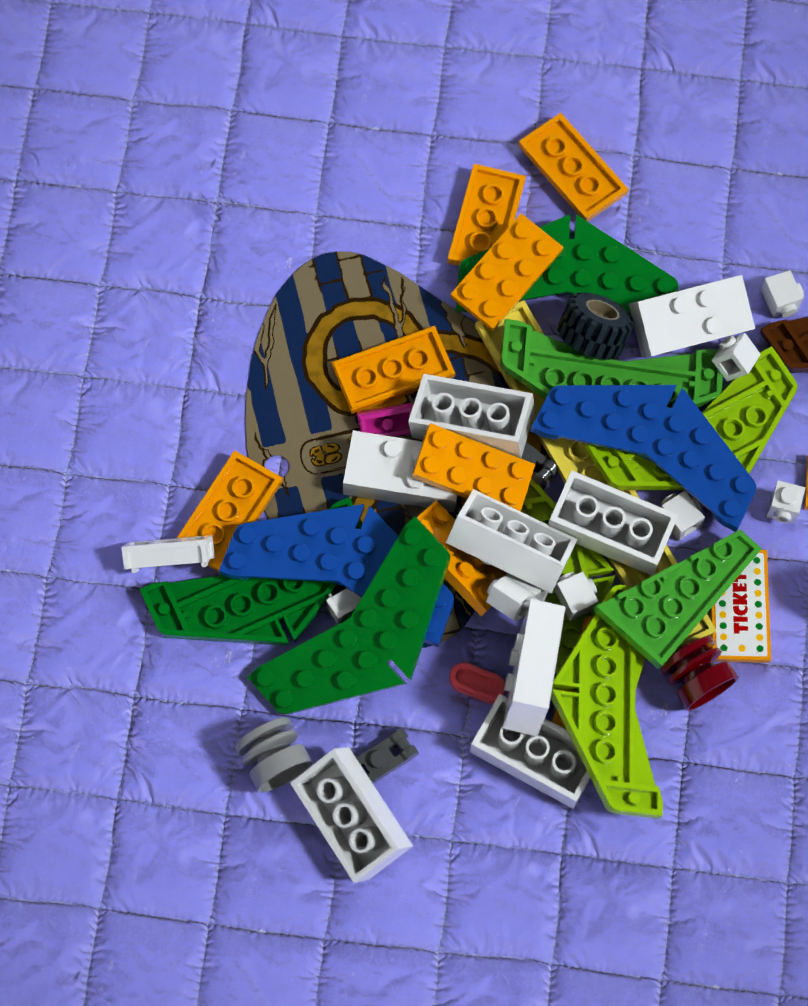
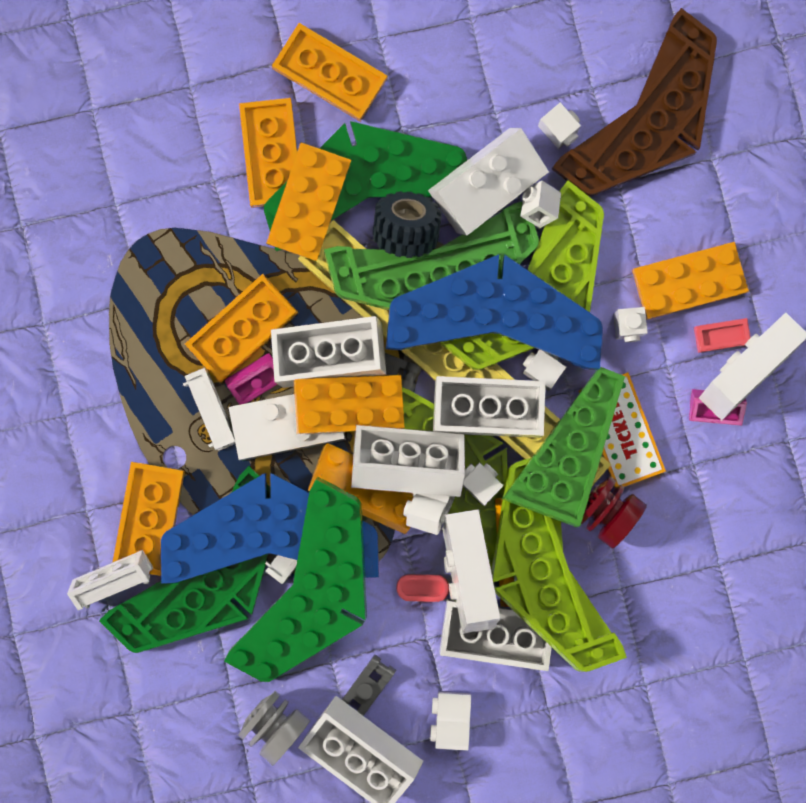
camera: 20 degrees left, 15 degrees up
none -> white container [183,368,236,451]
none -> white brick [430,691,471,750]

